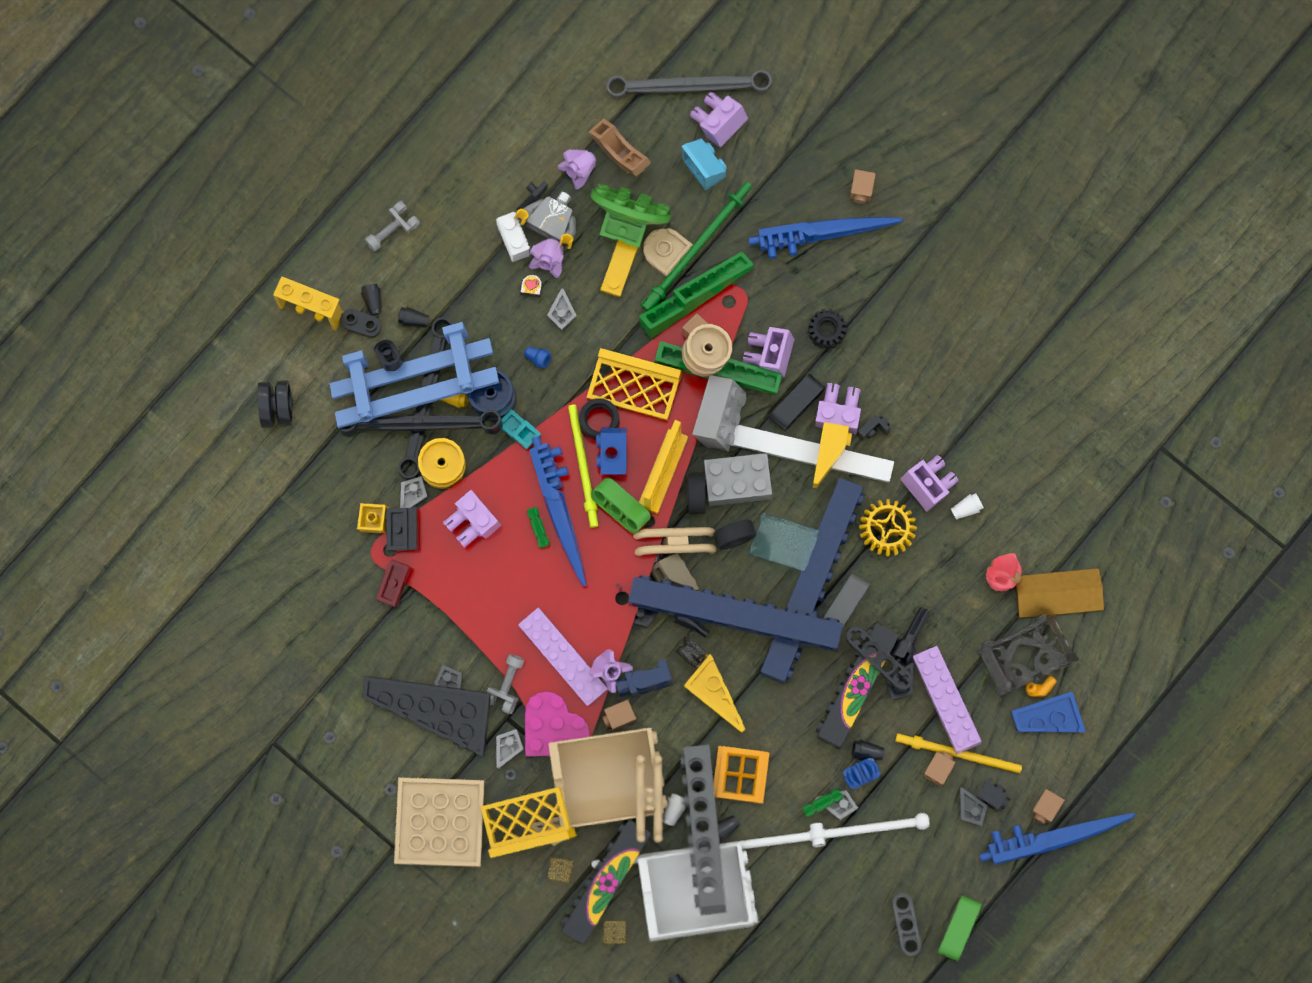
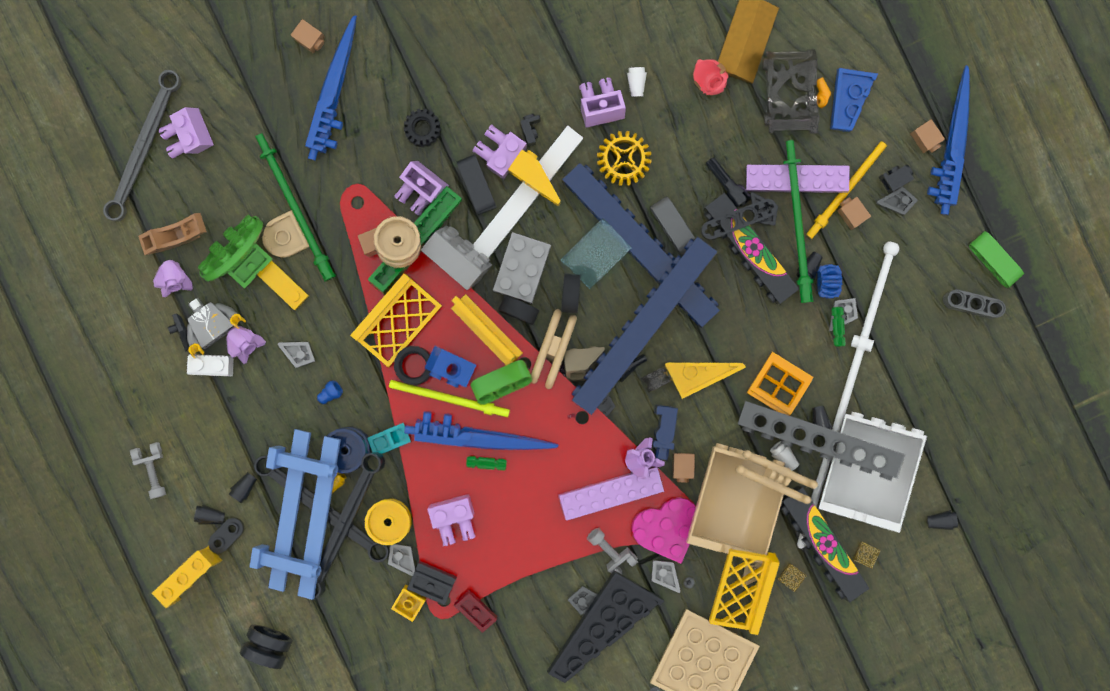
camera: 70 degrees left, 10 degrees up
black plate [374,340,403,371] -> none
tile [520,274,542,297] -> none
green slope [639,252,754,339] -> none
medium azure slope [682,139,727,191] -> none
none -> green bar [783,140,814,303]

